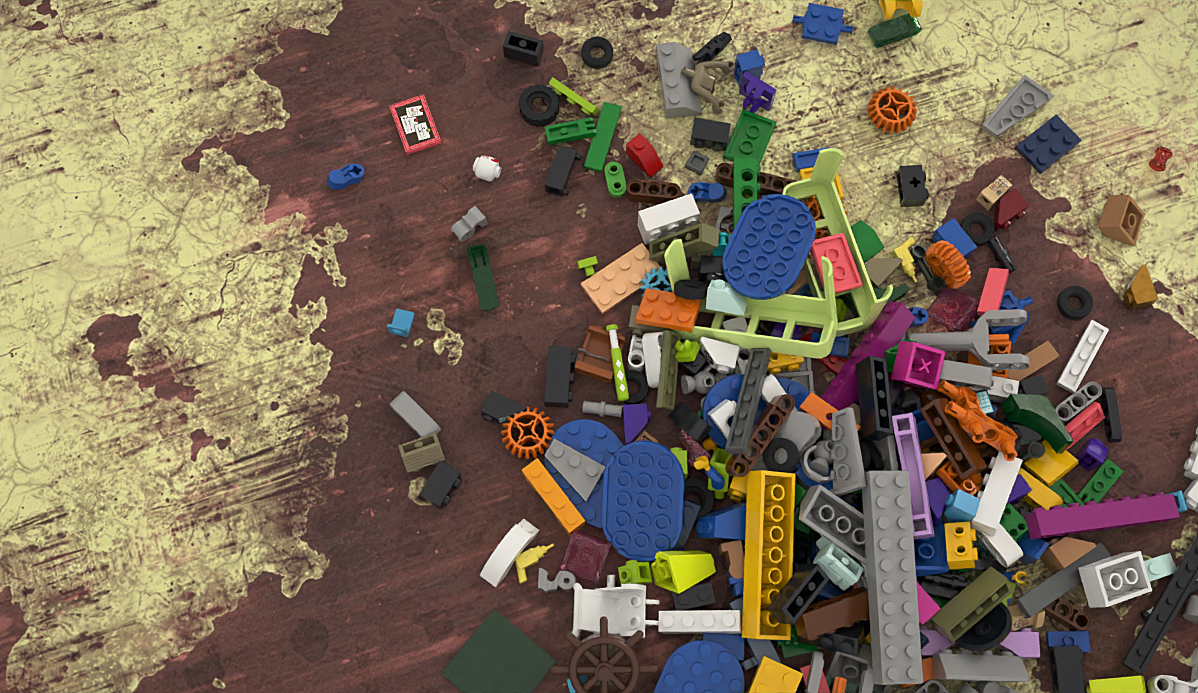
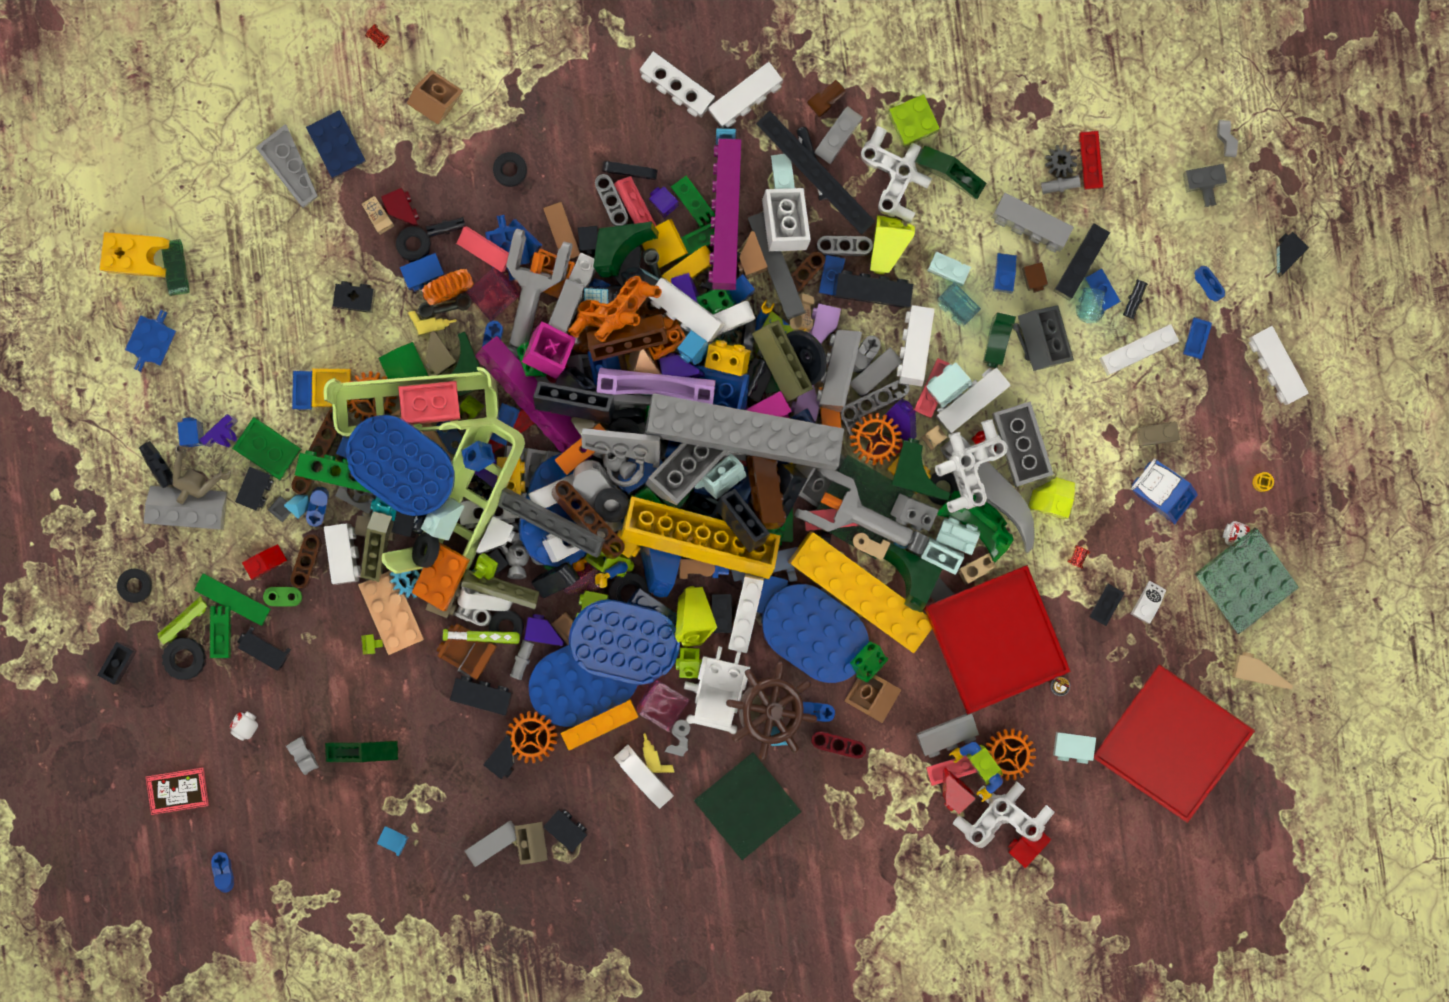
camera: 75 degrees left, 15 degrees up
light grey wing [544,439,606,502] -> none
orange gear [867,86,917,134] -> none
white plate [1056,320,1109,394] -> none
pearl gold slope [1124,264,1158,310] -> none
none -> medium azure slope [284,495,309,518]
none -> blue brick [462,441,495,472]
none -> light grey beam [817,236,873,256]

